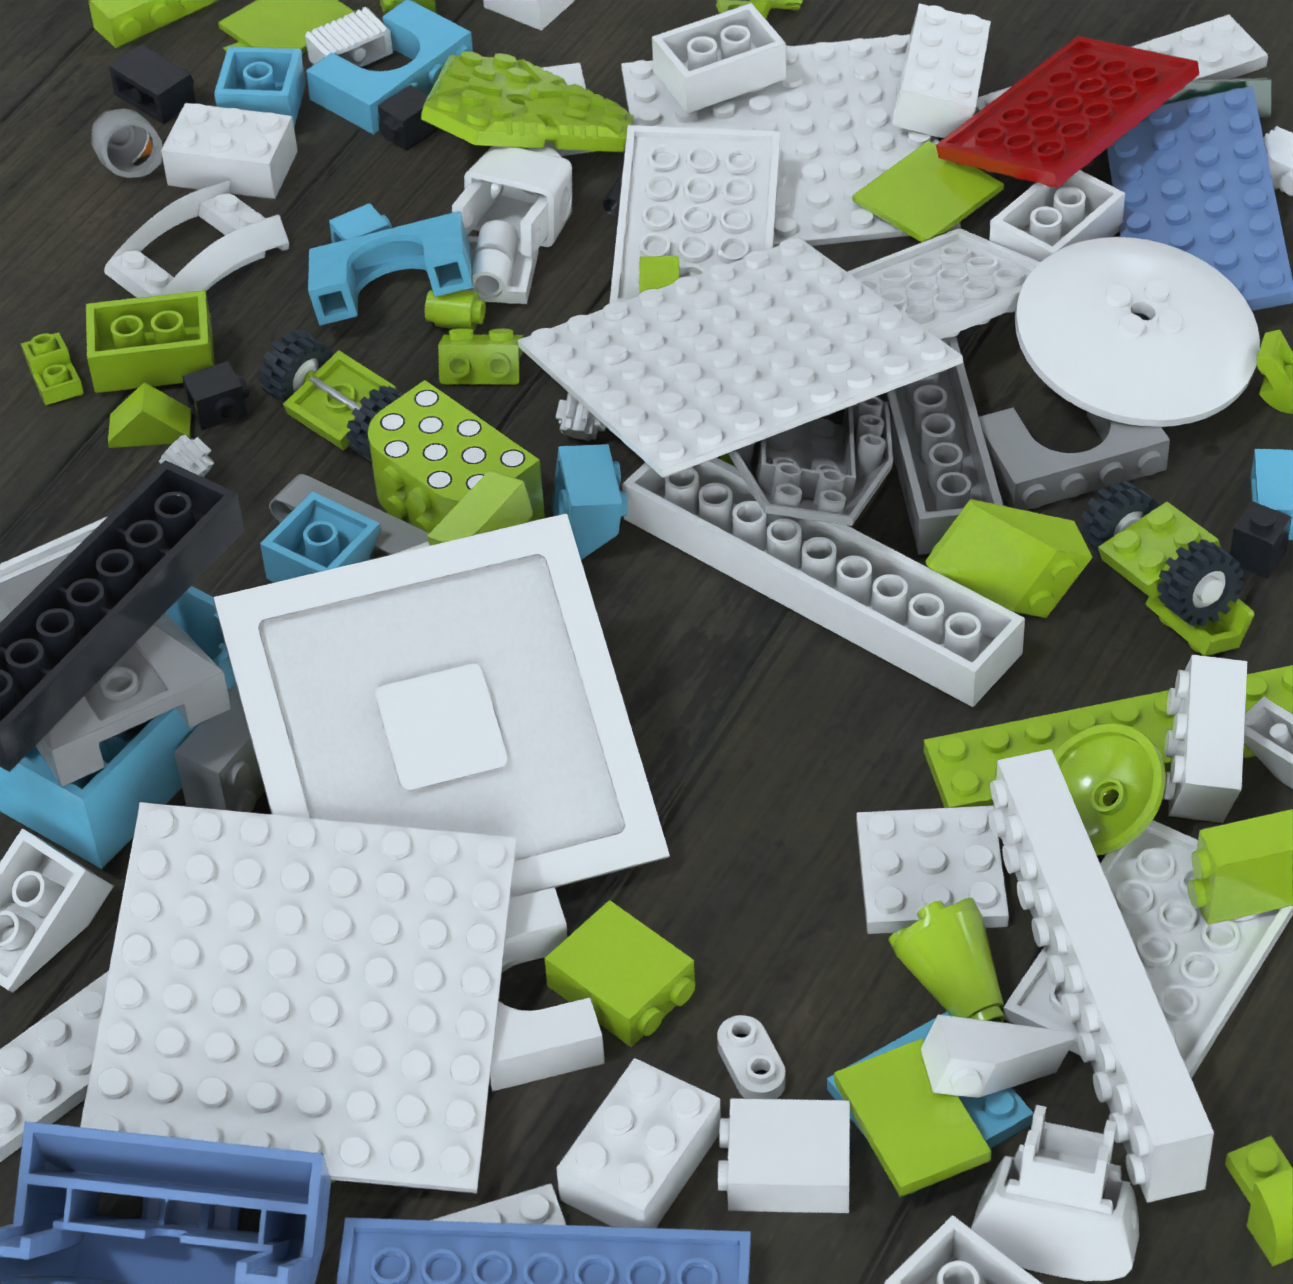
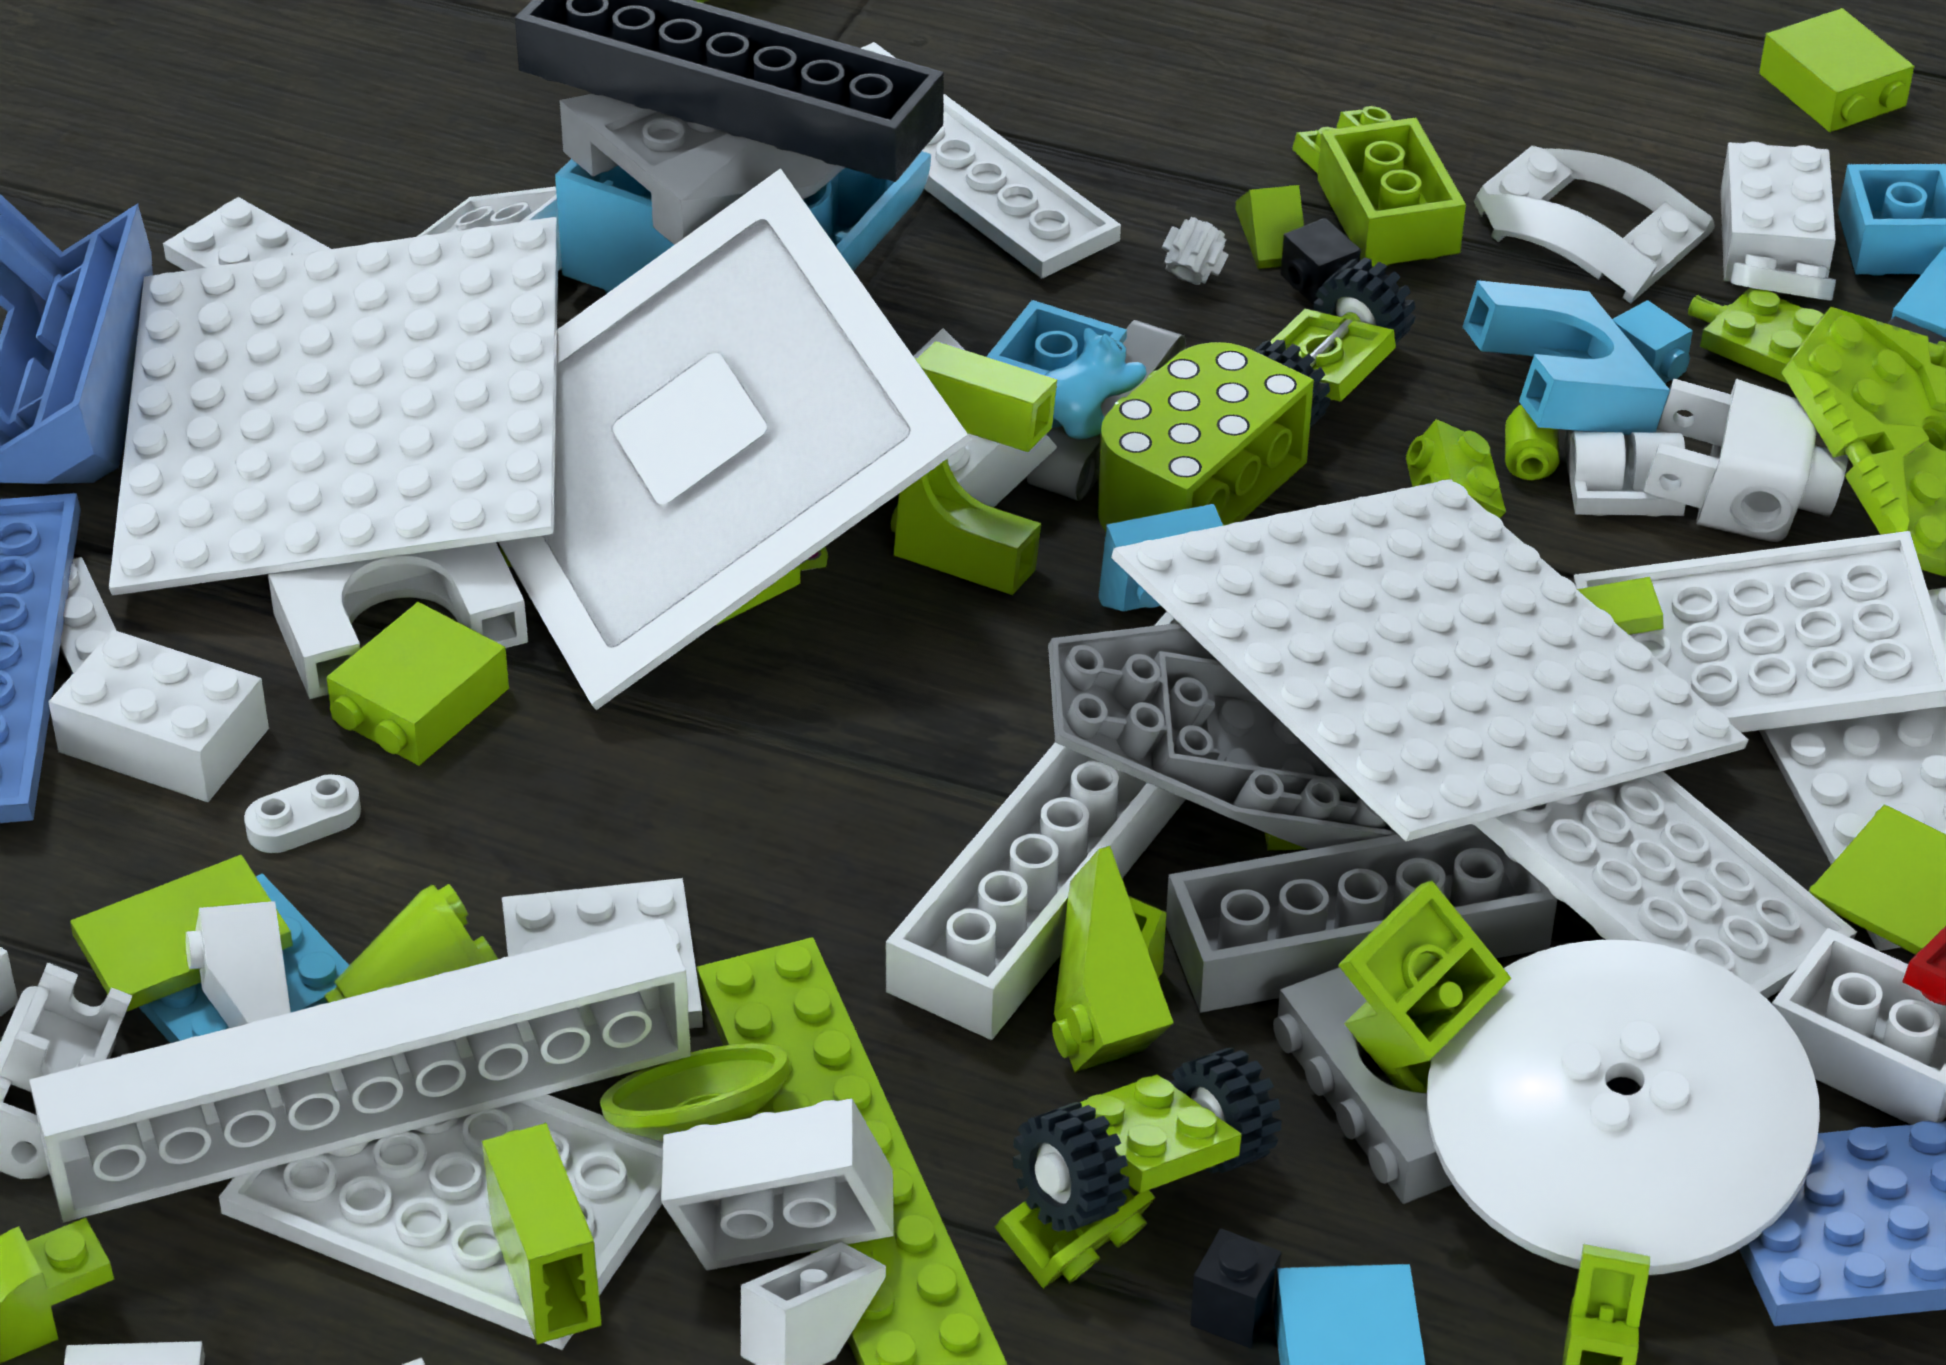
camera: 80 degrees right, 5 degrees down
light grey piece [91,108,163,178] -> none
black brick [109,44,196,124] -> none
white brick [718,1099,850,1213] -> none
none -> medium azure animal [1045,328,1147,440]
none -> lime bracket [1338,881,1512,1093]
none -> lime plate [1688,288,1824,384]
none -> white plate [1731,254,1836,300]
none -> lime brick [1759,8,1914,132]

